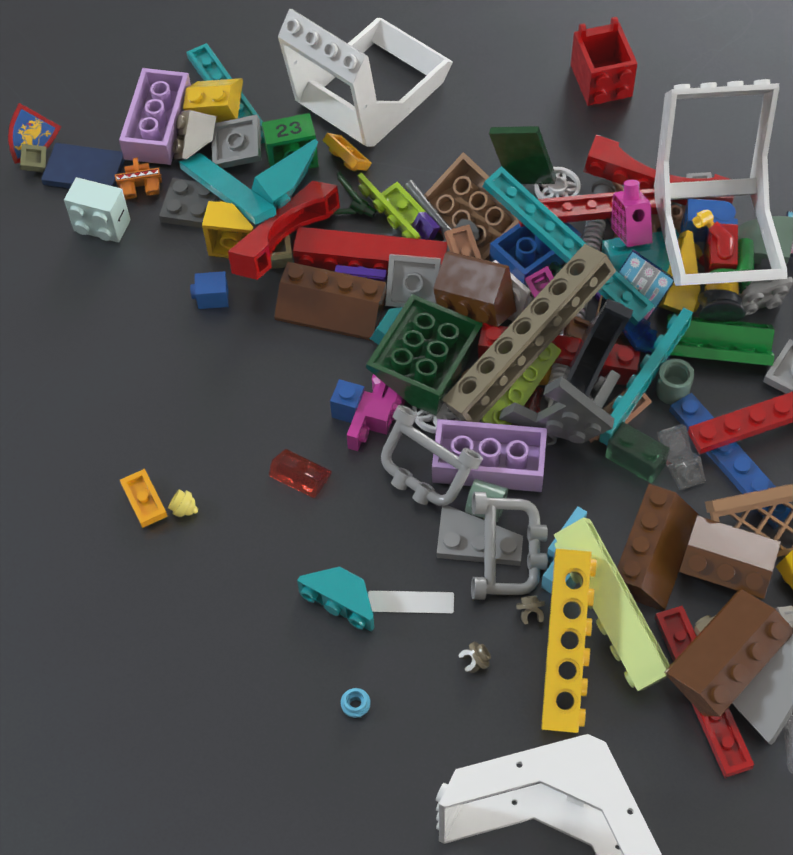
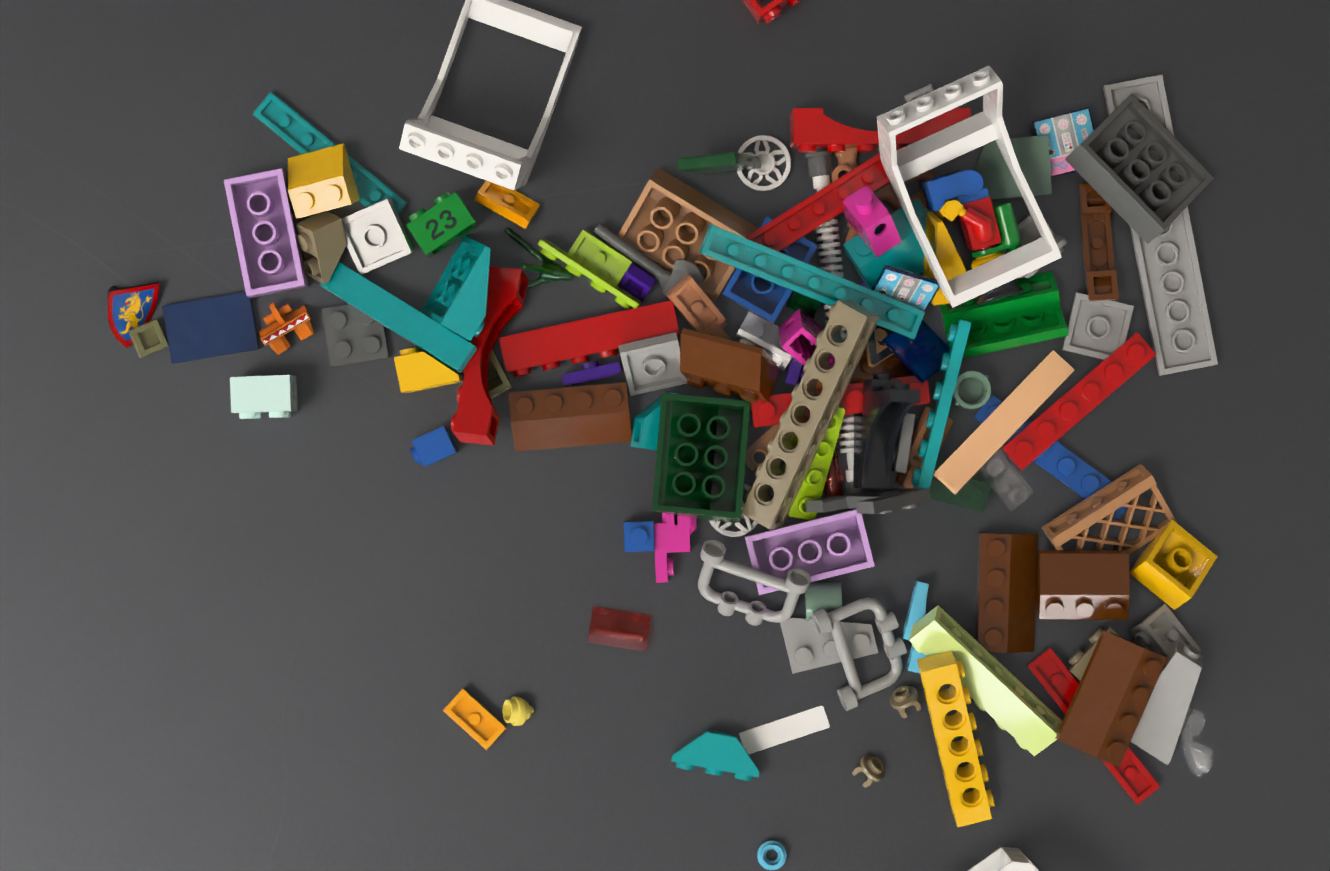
camera: 25 degrees left, 30 degrees up
none -> light nougat tile [933,350,1075,495]

